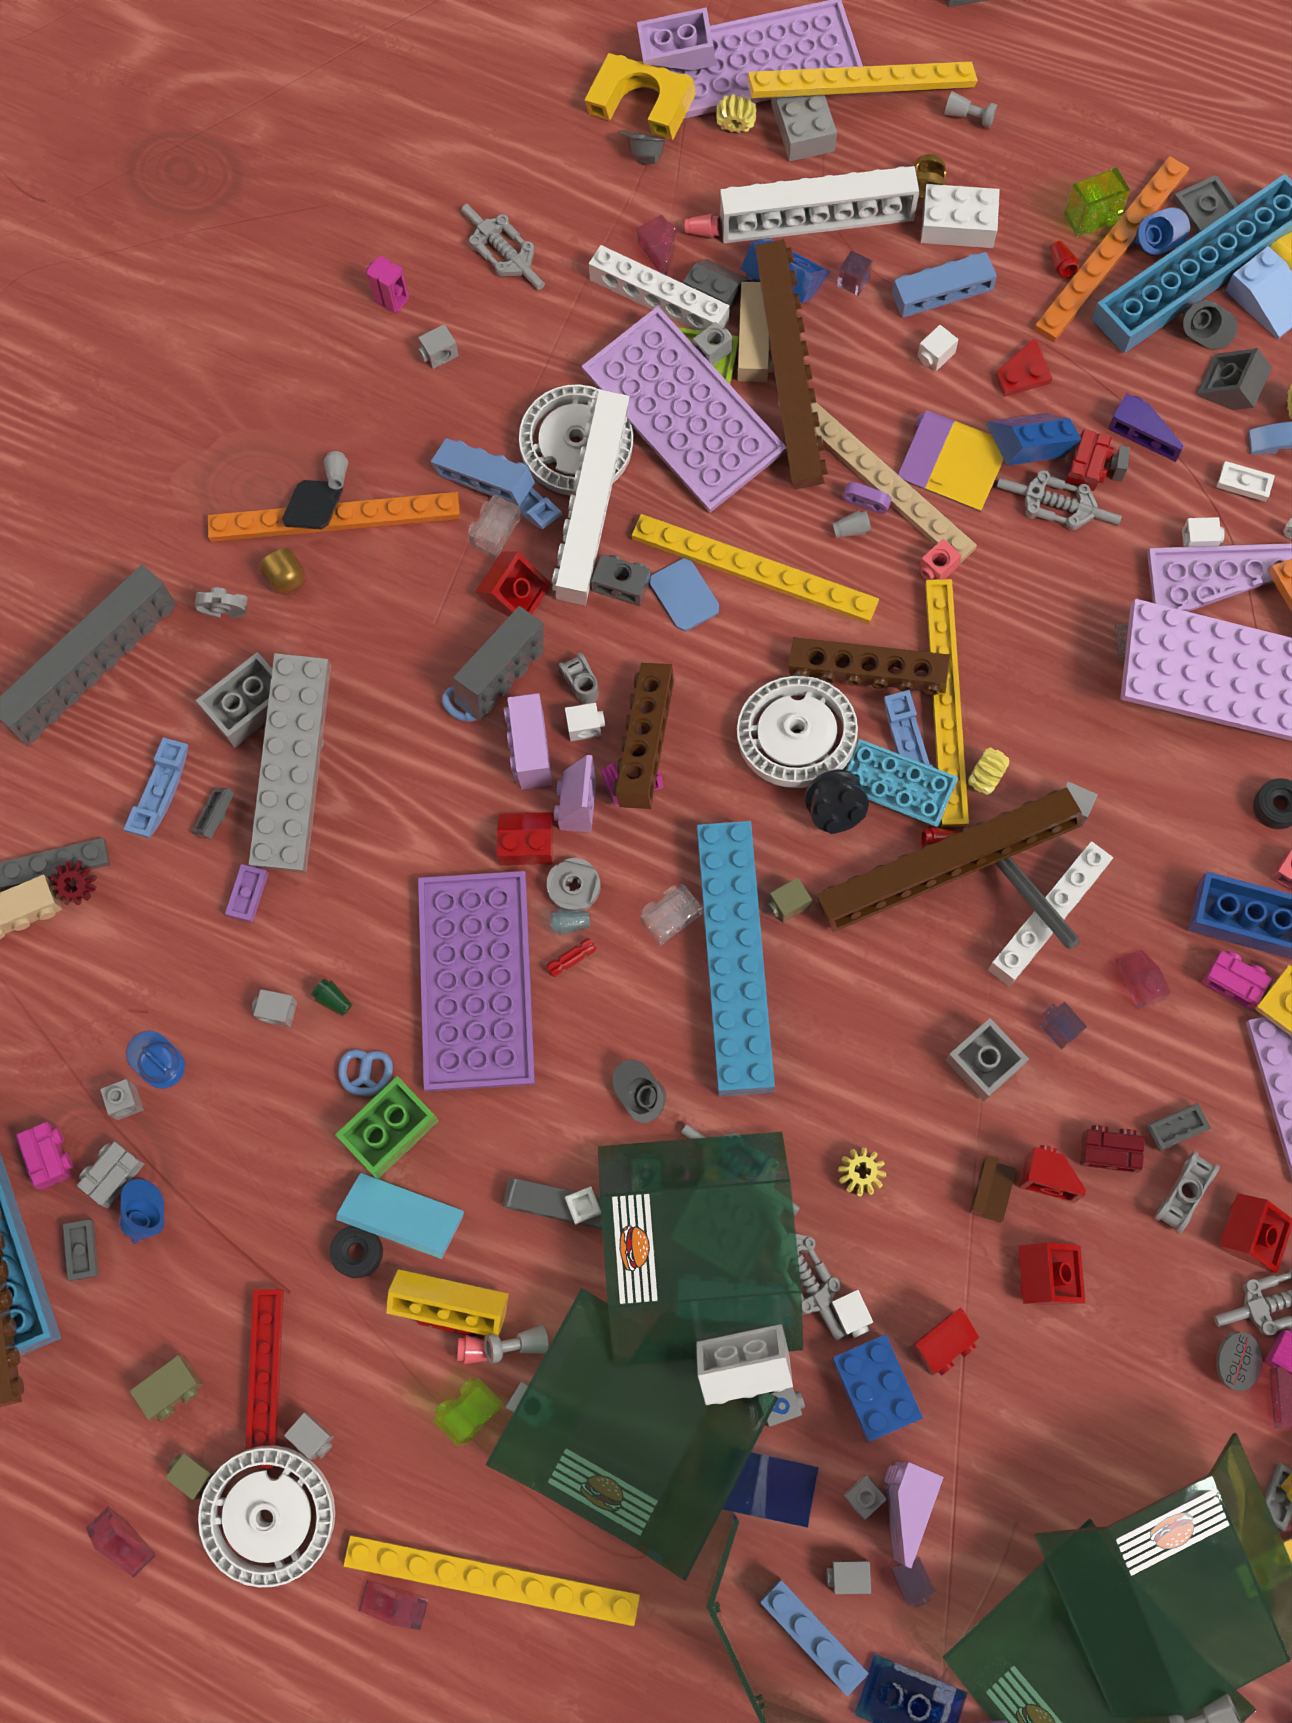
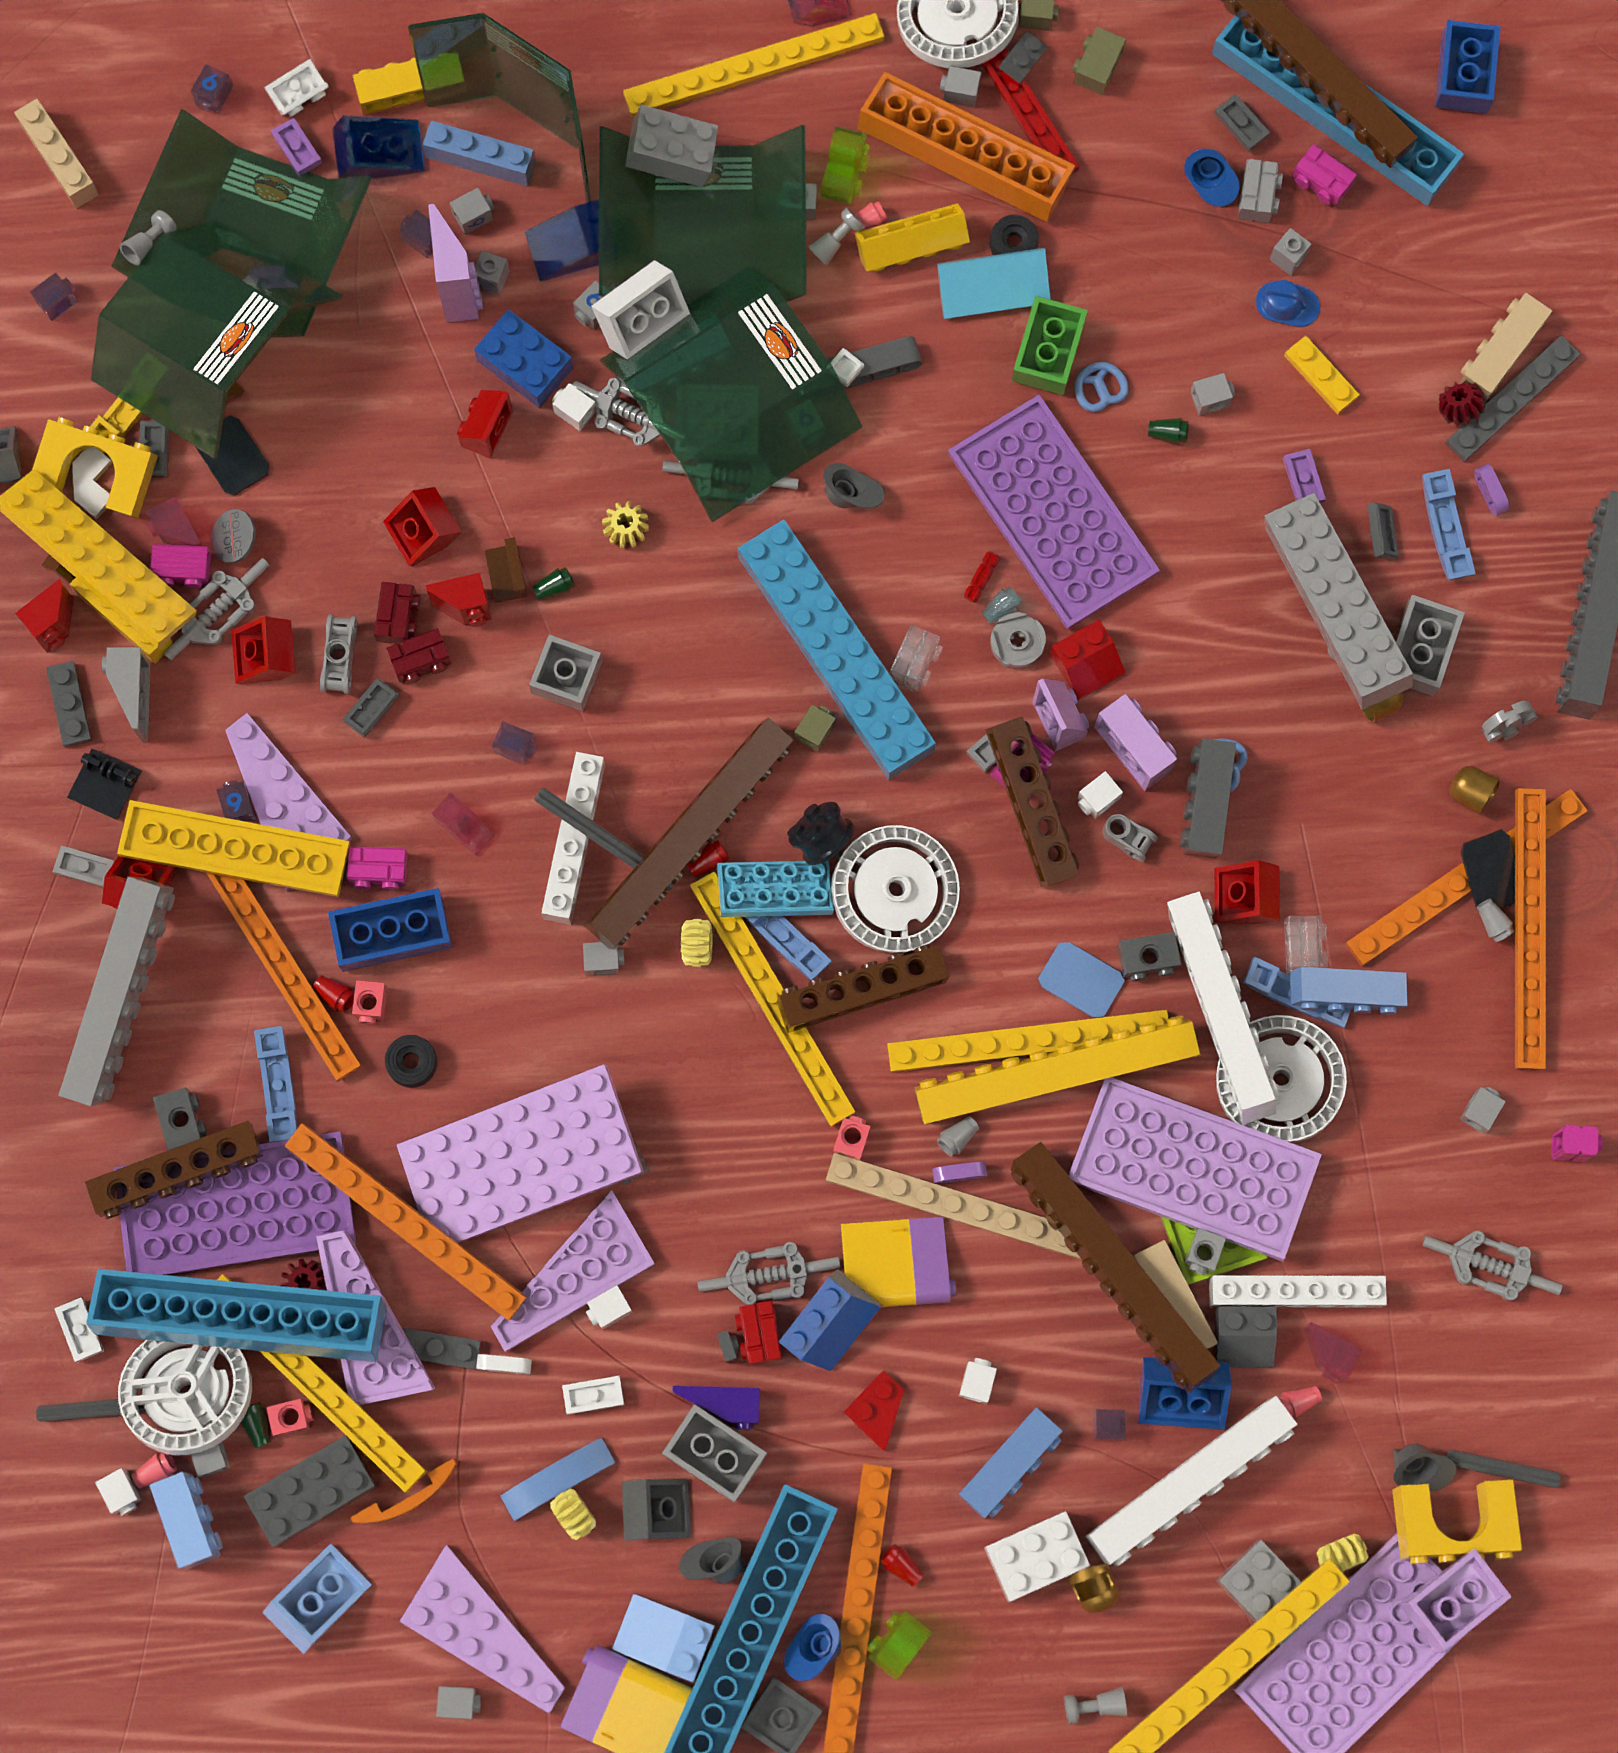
camera: 145 degrees right, 5 degrees up
none -> black piece [194,415,269,496]
none -> dark red brick [374,582,420,644]
none -> dark green cone [532,567,575,601]
none -> light grey brick [625,105,718,187]
none -> light grey brick [662,1404,767,1503]
none -> orange slope [857,72,1075,222]
none -> yellow brick [914,1016,1200,1124]
none -> light grey tile [966,734,996,773]
none -> dark grey plate [999,31,1048,84]
none -> yellow plate [1284,336,1359,415]
none -> dark grey axle [1446,1450,1561,1488]
none -> medium lavender beam [1474,464,1509,516]
none -> orange plate [1515,788,1546,1070]

